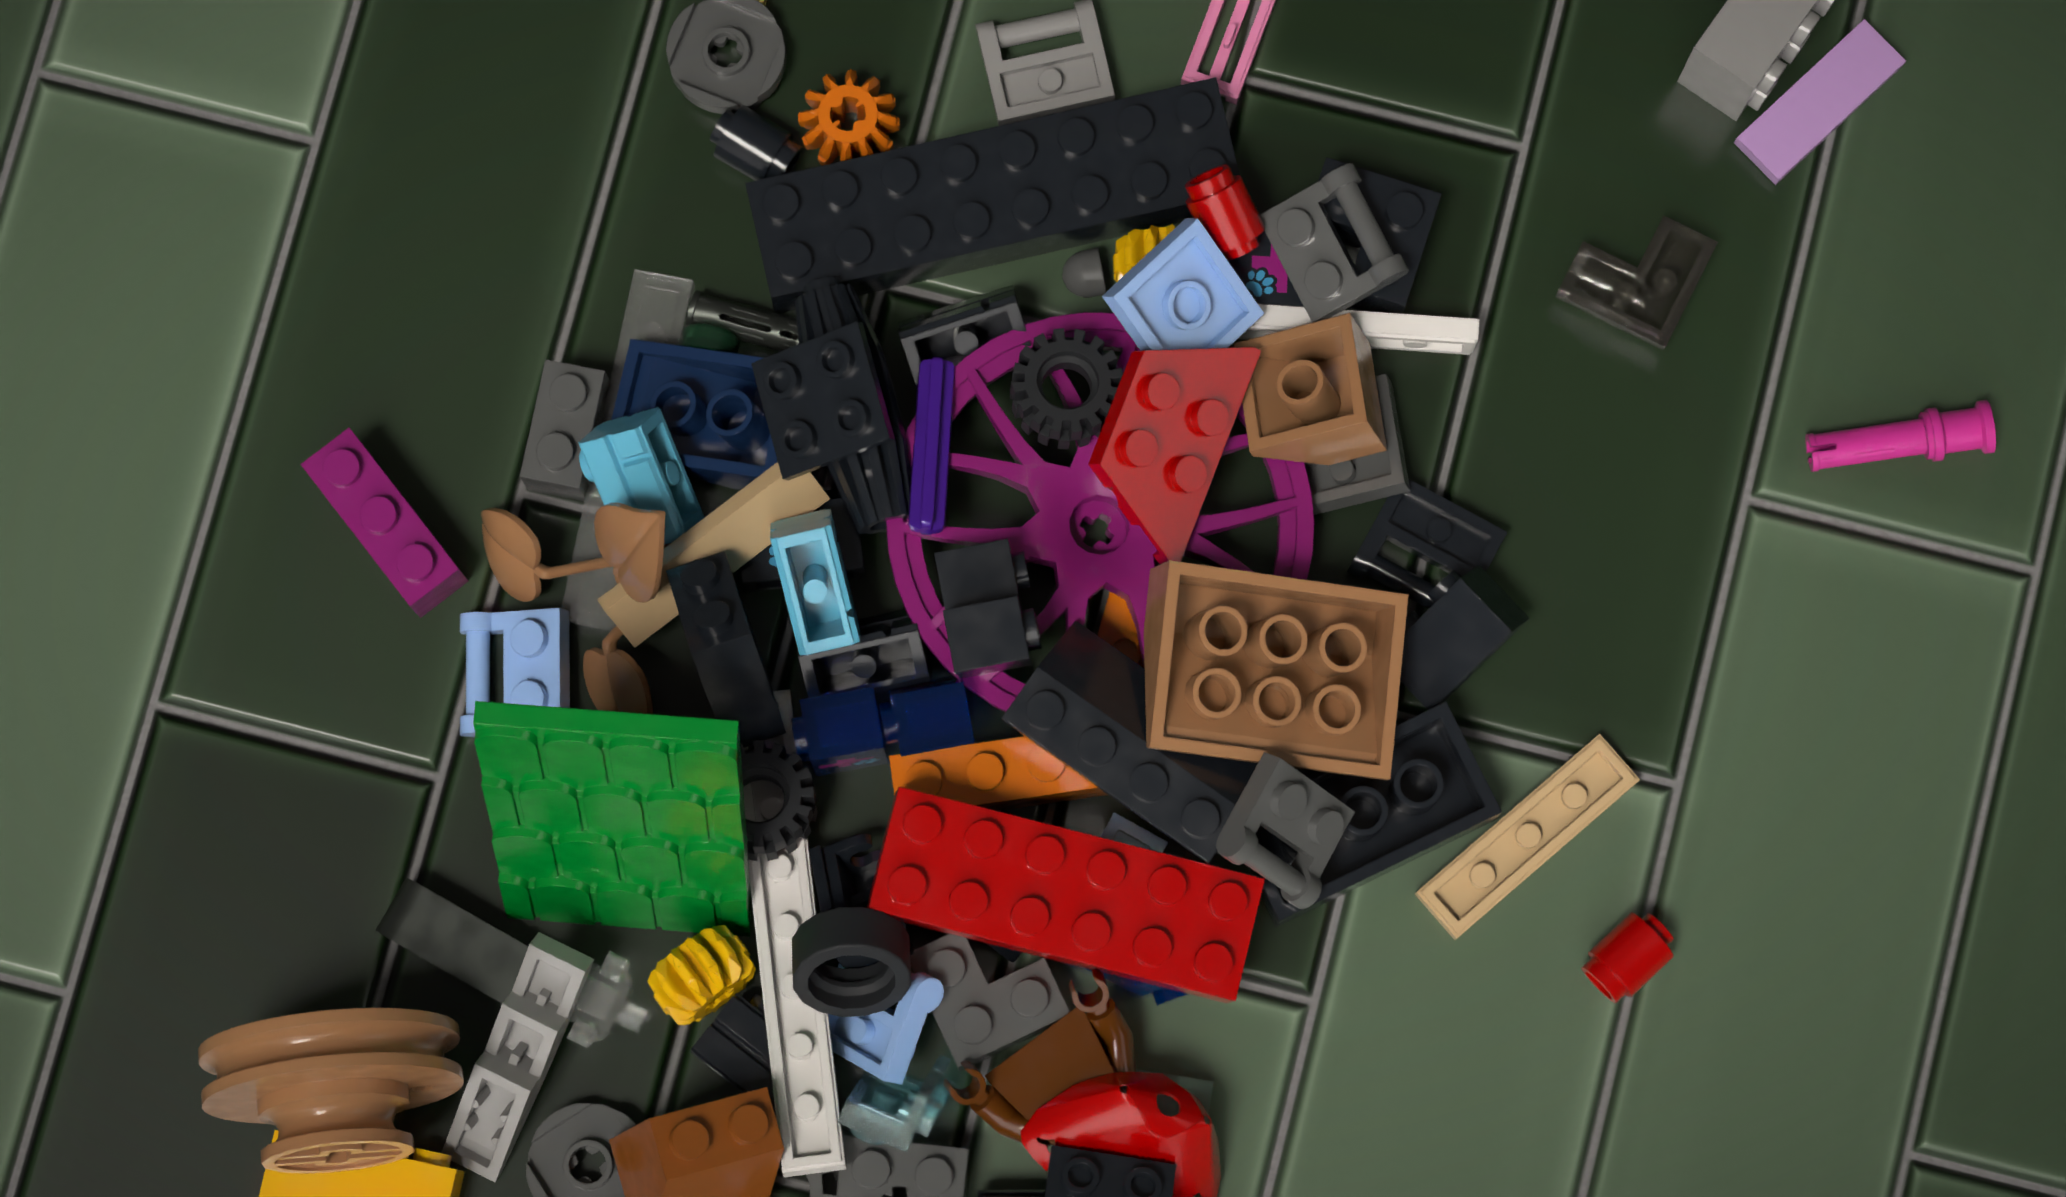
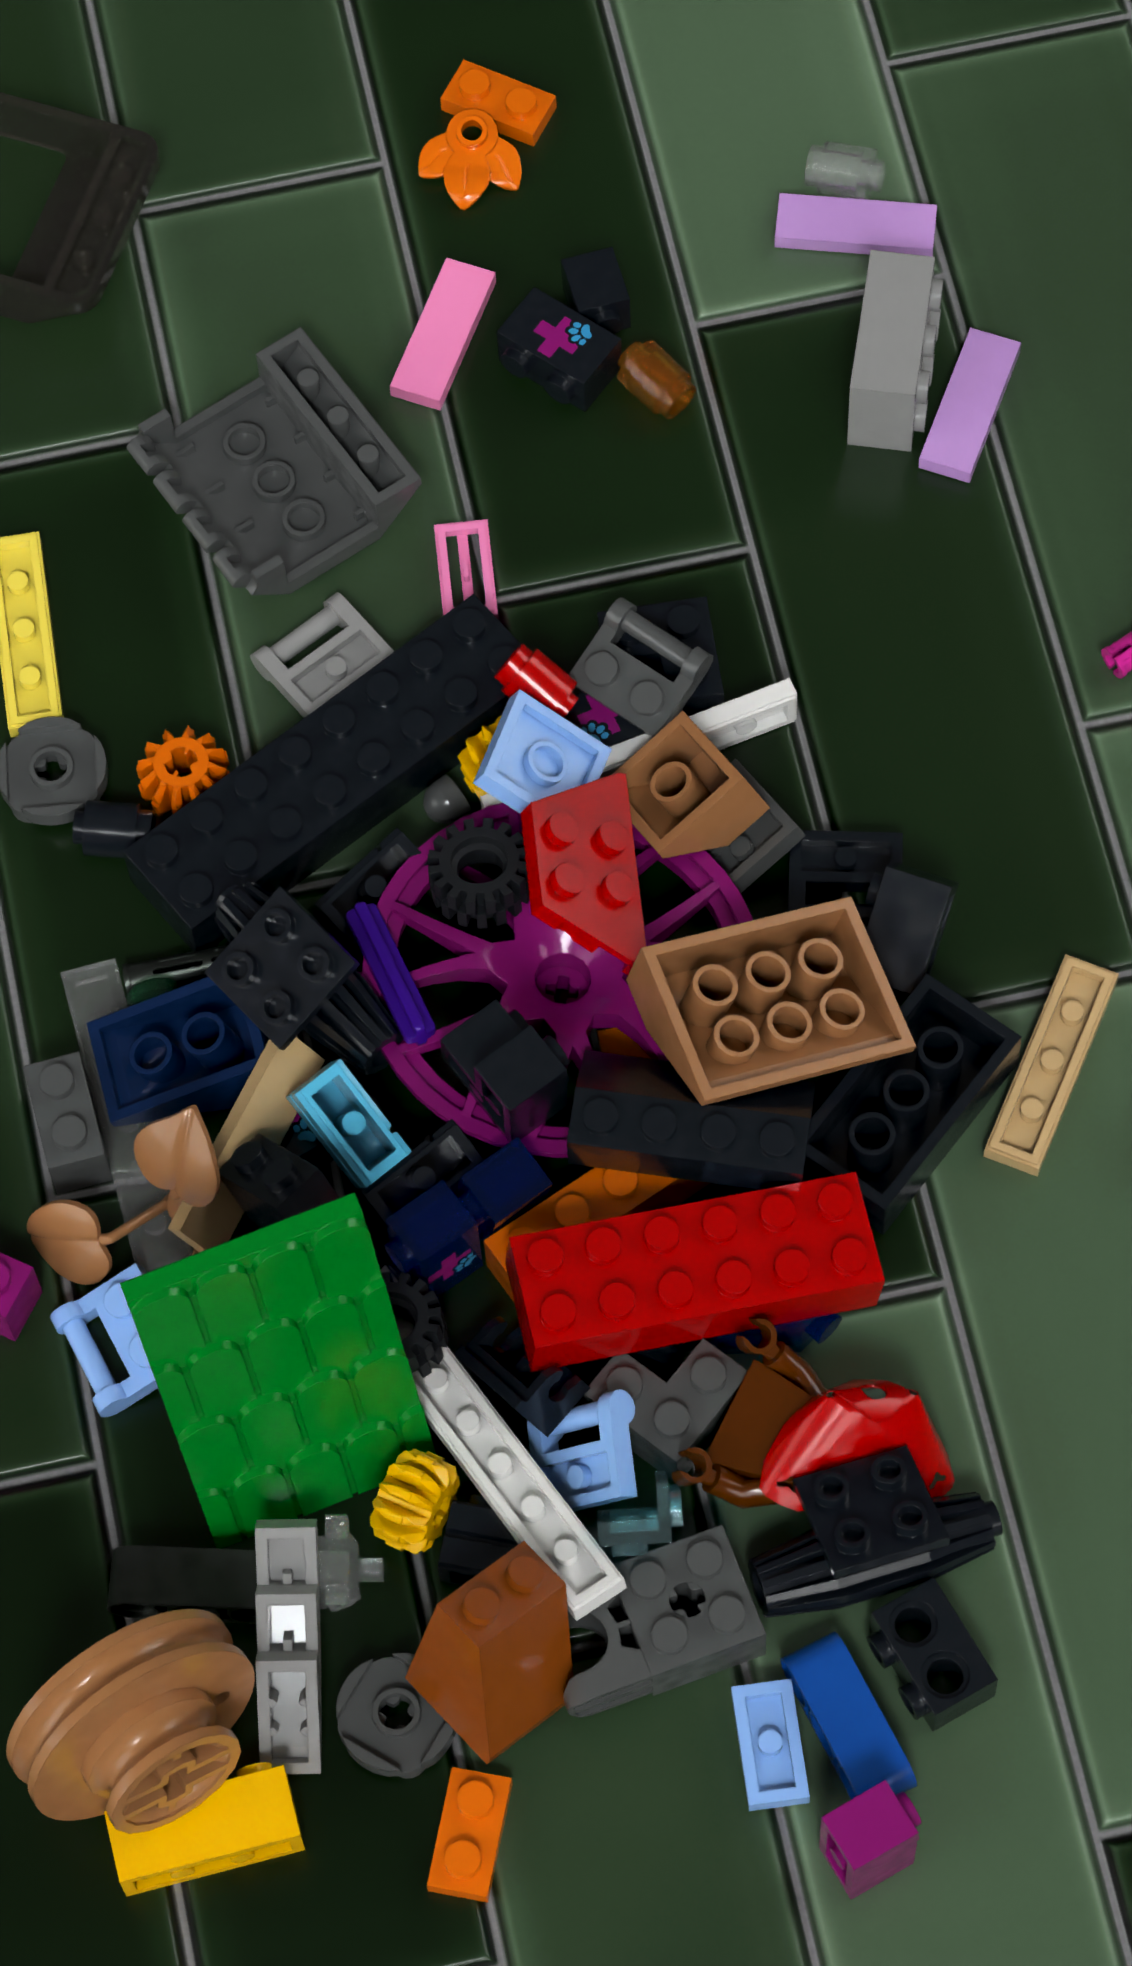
camera: 25 degrees left, 15 degrees down
medium azure brick [578,407,705,545] -> none
black tyre [792,907,911,1017] -> none
dark grey plate [1216,752,1355,909] -> none
clear smoke brick [1555,216,1718,350] -> none

